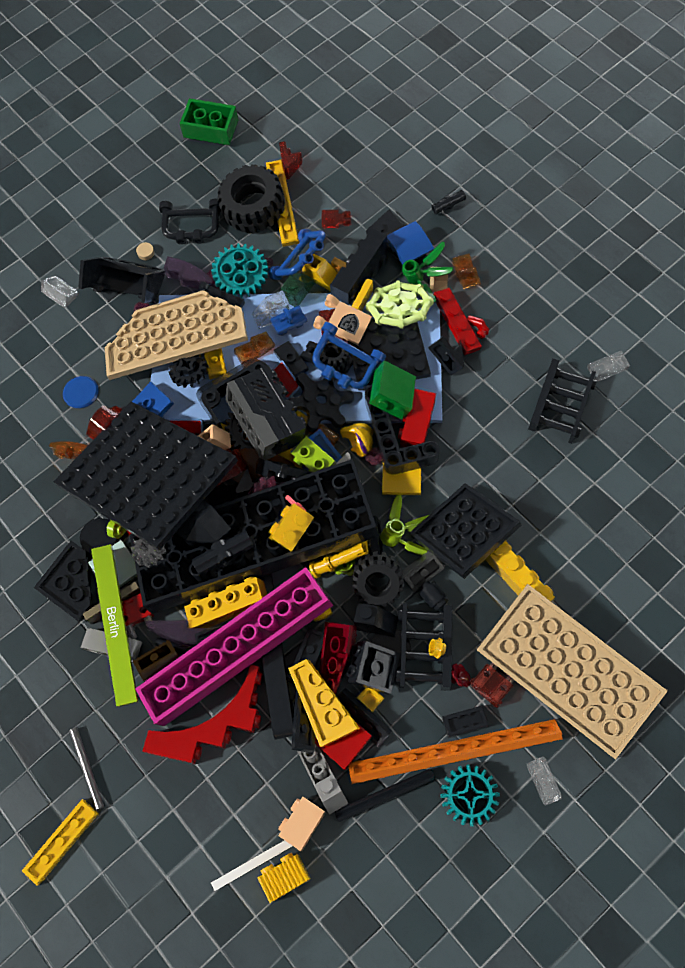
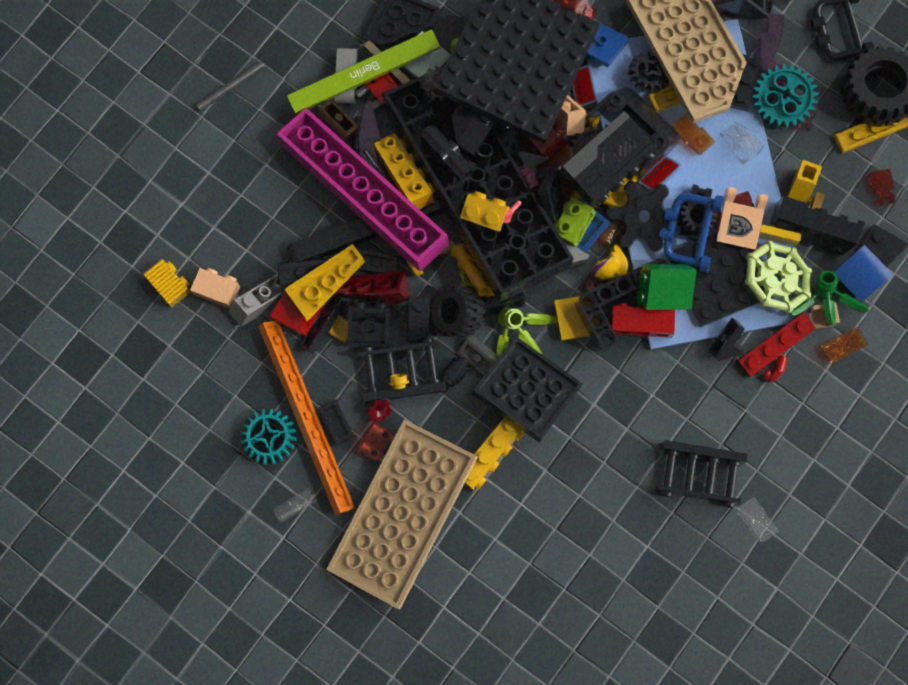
camera: 70 degrees right, 10 degrees up
yellow tile [22,799,99,886] -> none
red arch [142,665,263,764] -> none
white sticker [211,840,292,891] -> none
blue bar [268,229,326,280] -> none
blue hips [270,305,308,336] -> none
black plate [273,341,309,378] -> none
clear green slope [280,273,316,307] -> none
black axle [334,769,435,822] -> none

